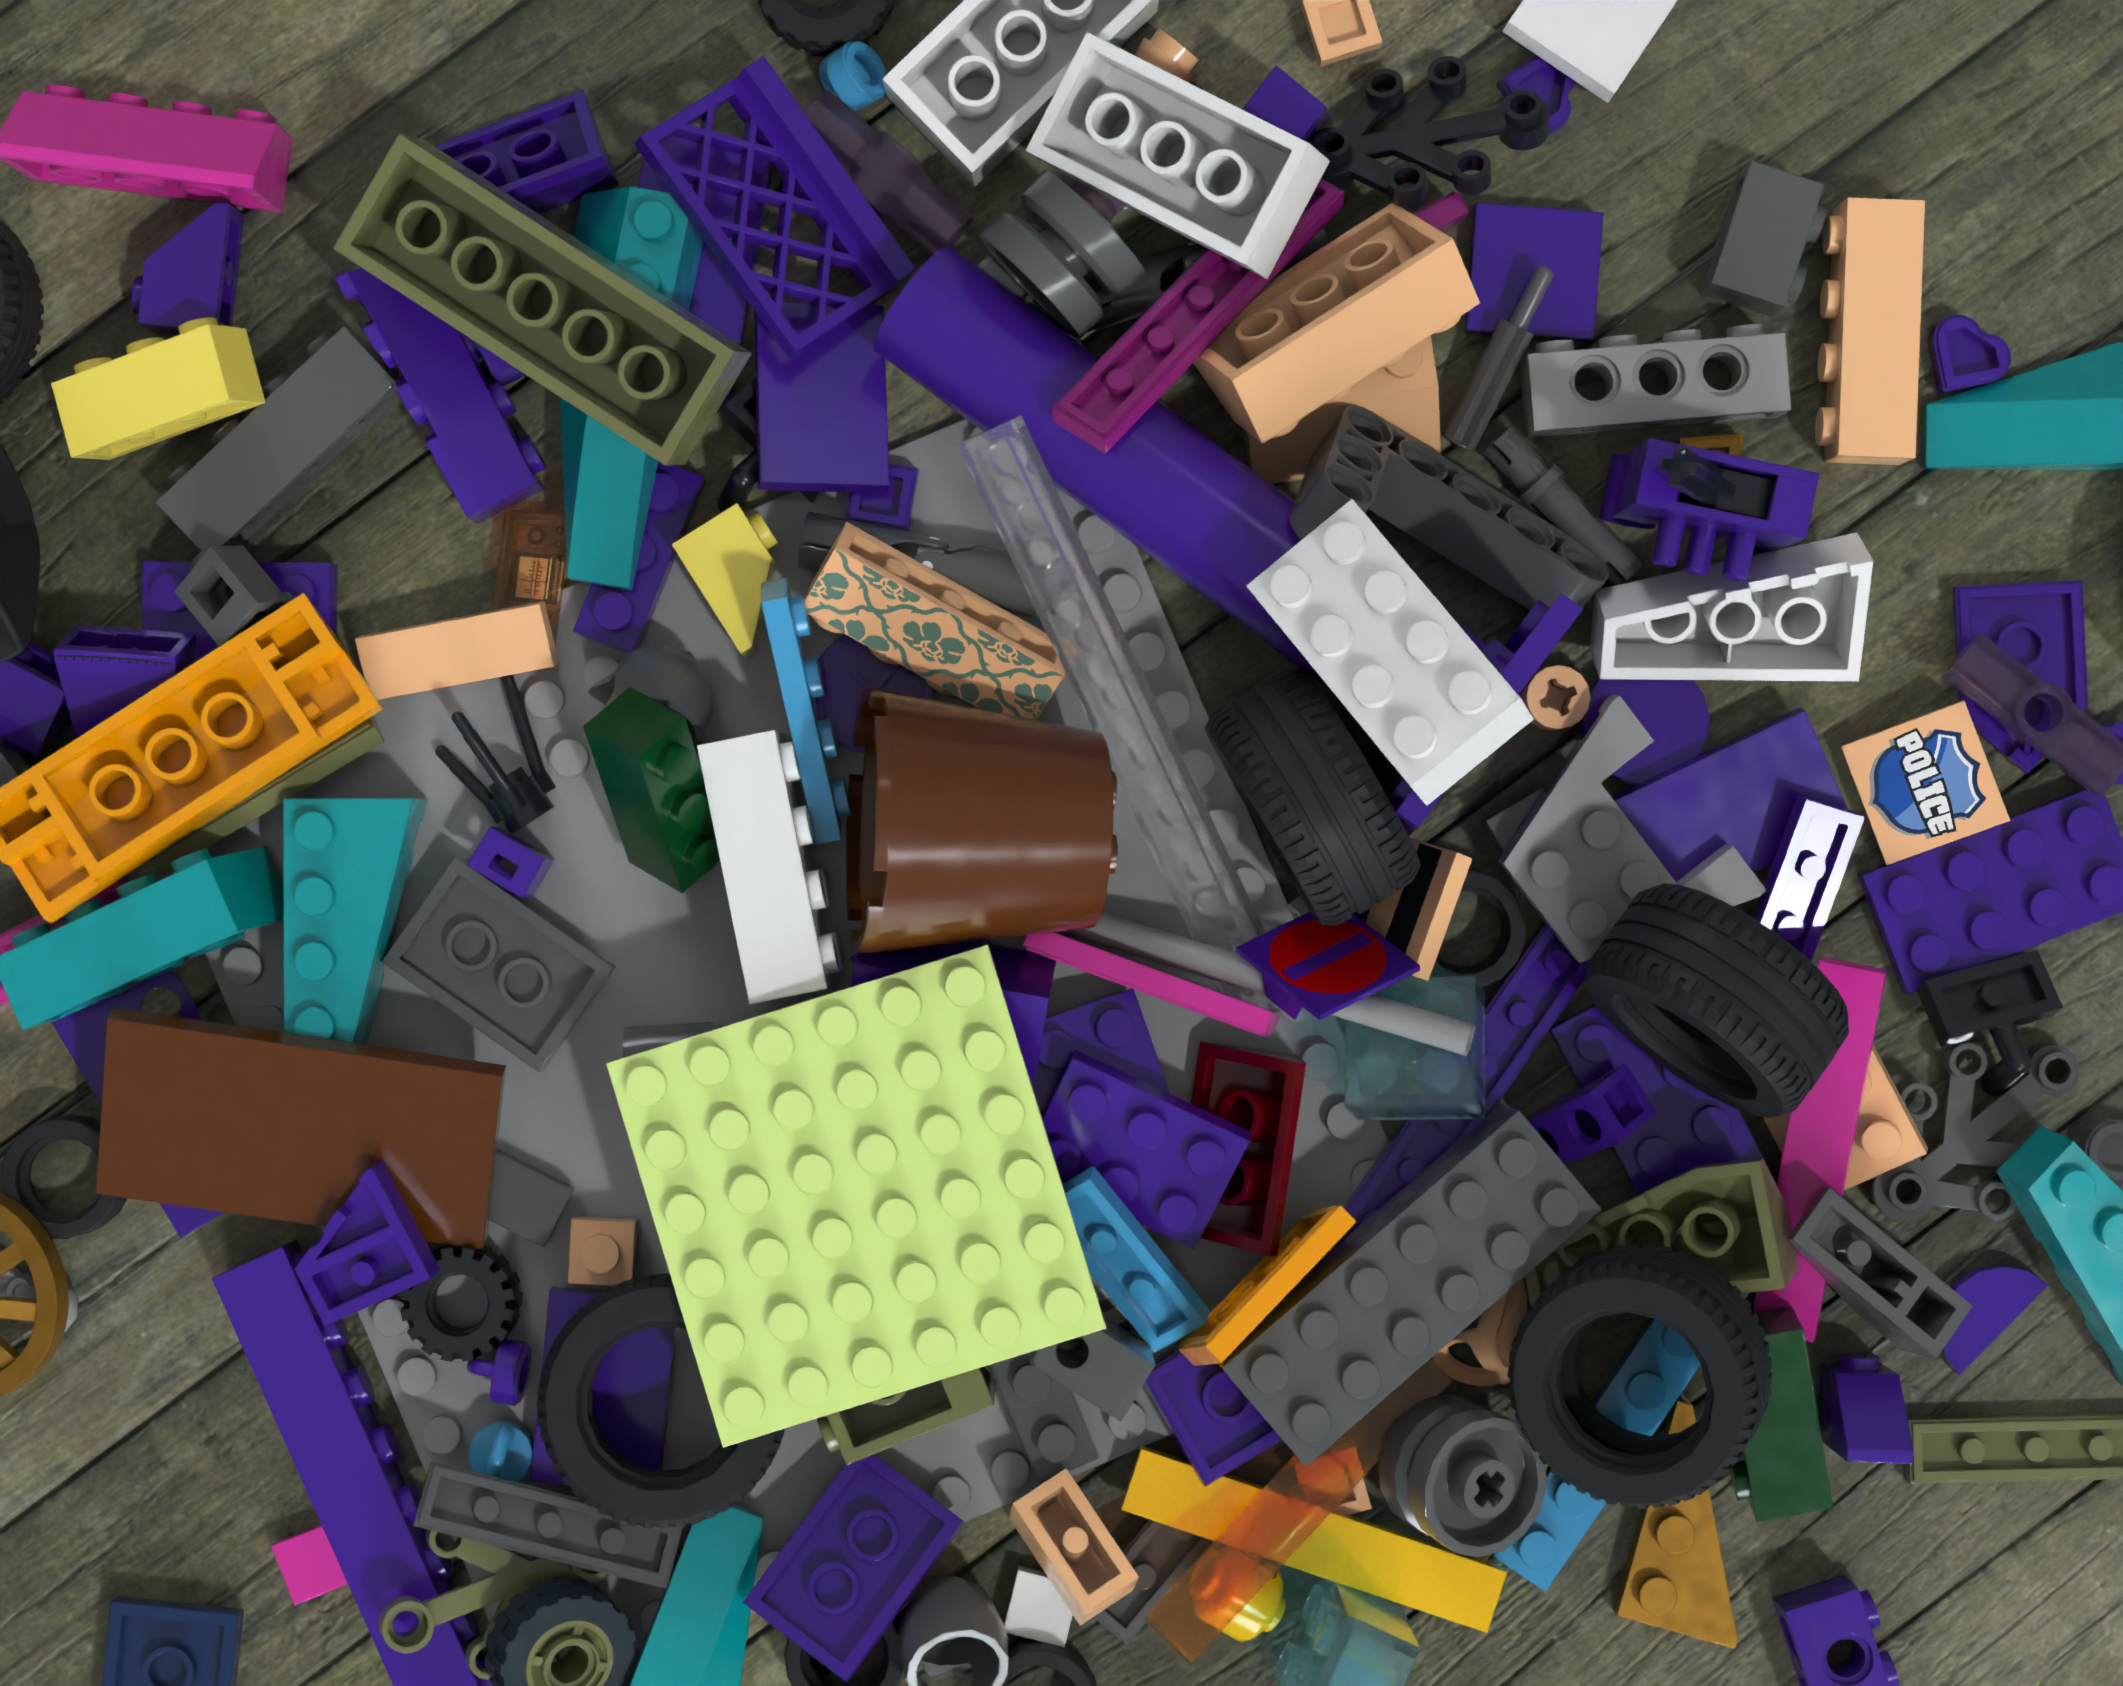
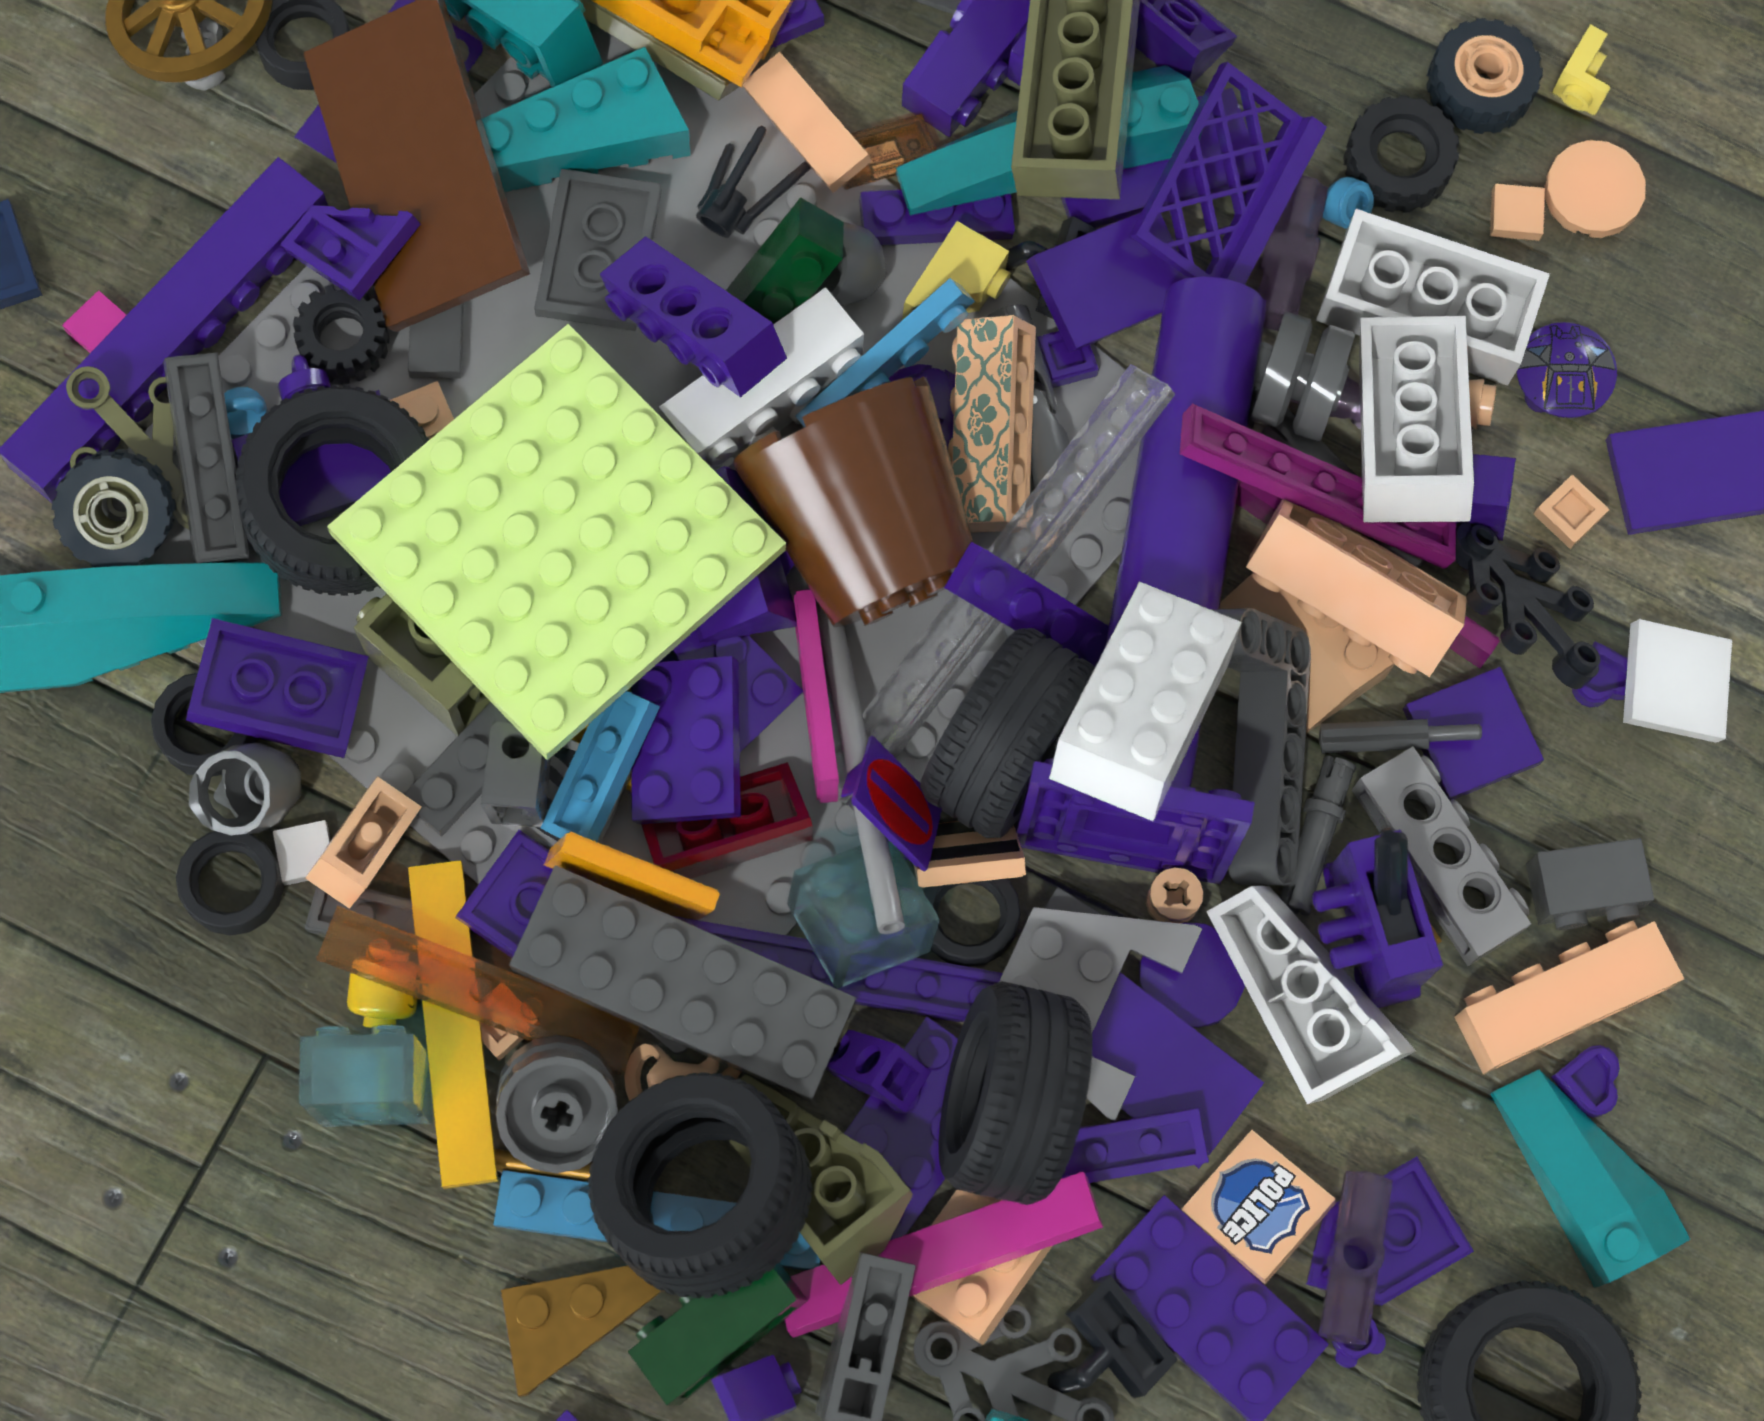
camera: 60 degrees right, 15 degrees down
dark purple piece [467,827,555,898] -> none
none -> dark purple brick [600,236,787,398]
none -> dark purple plate [944,542,1109,667]

